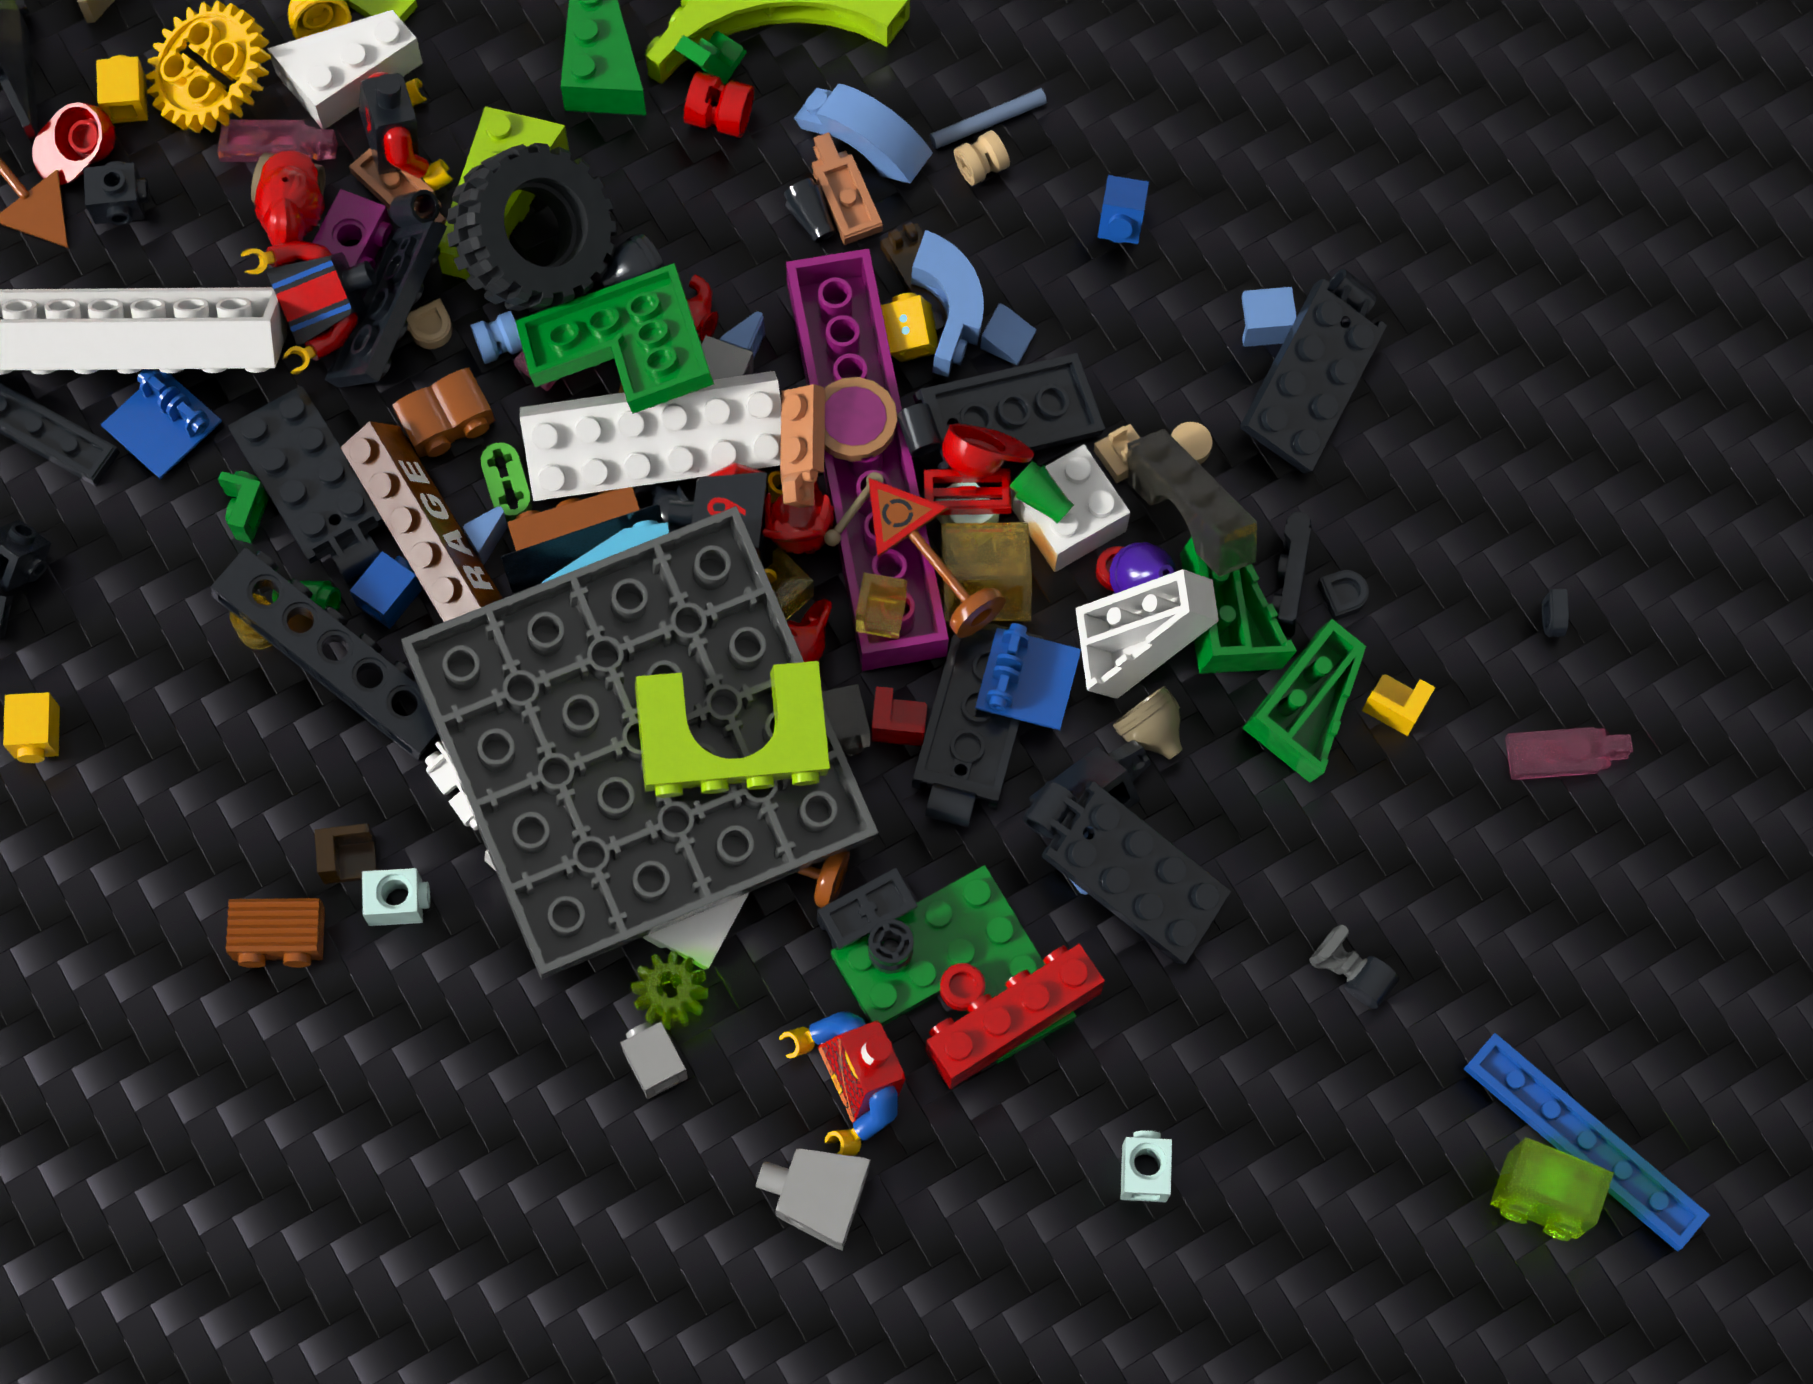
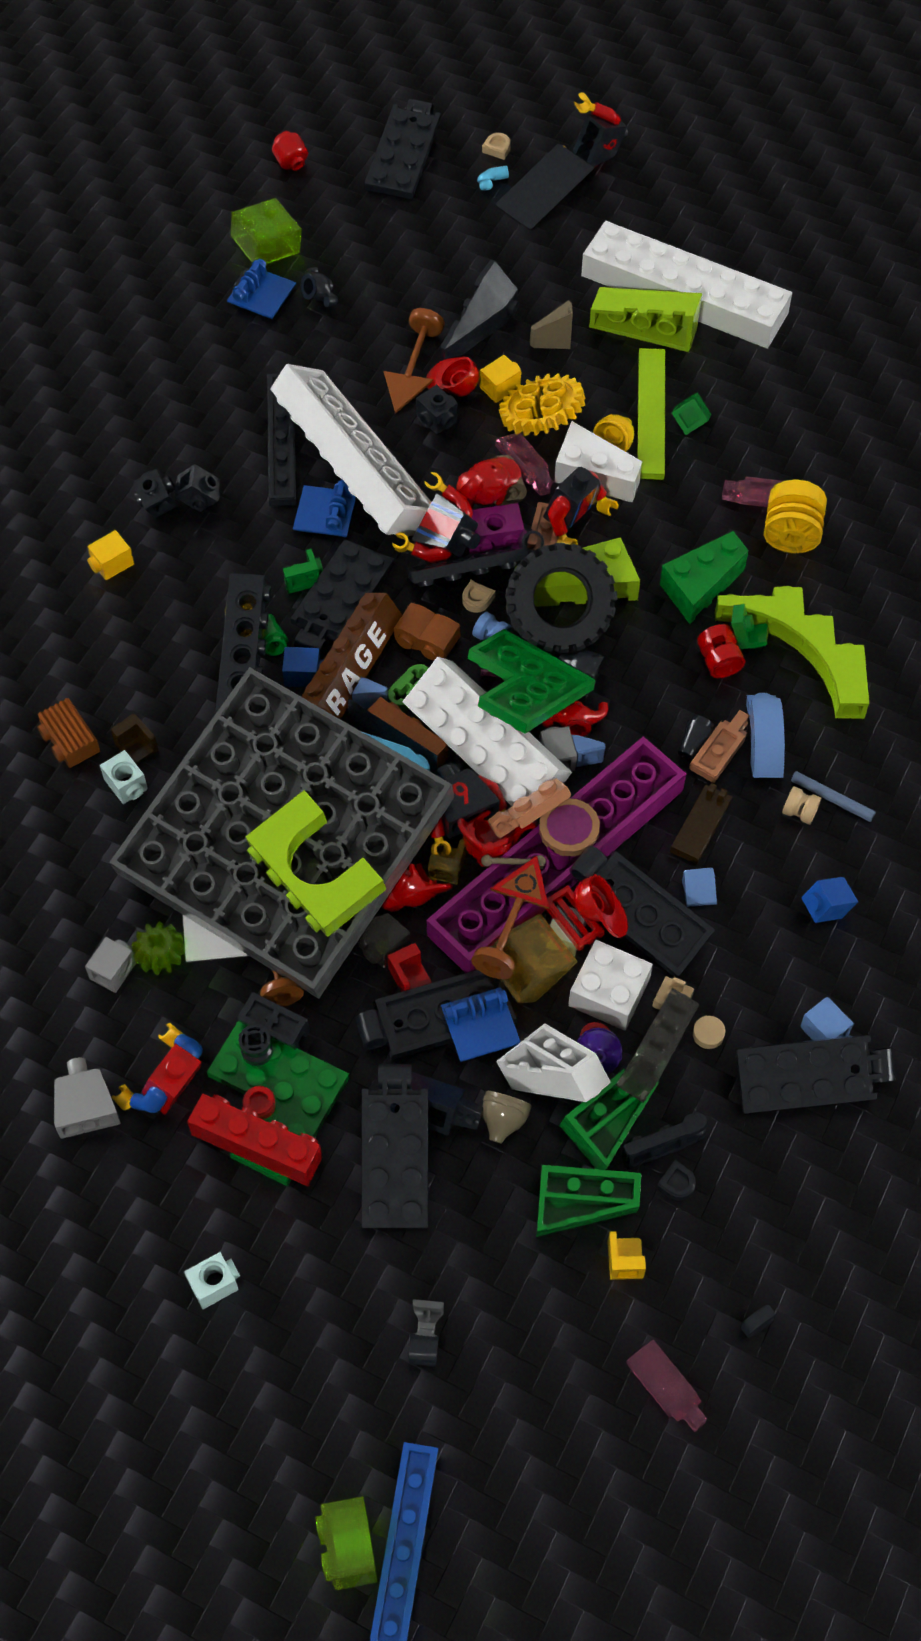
camera: 60 degrees right, 10 degrees down
clear yellow panel [856,572,908,639] -> none
yellow brick [881,293,939,362] -> none
medium blue arch [911,230,984,377] -> none
green cone [1009,460,1074,524] -> none

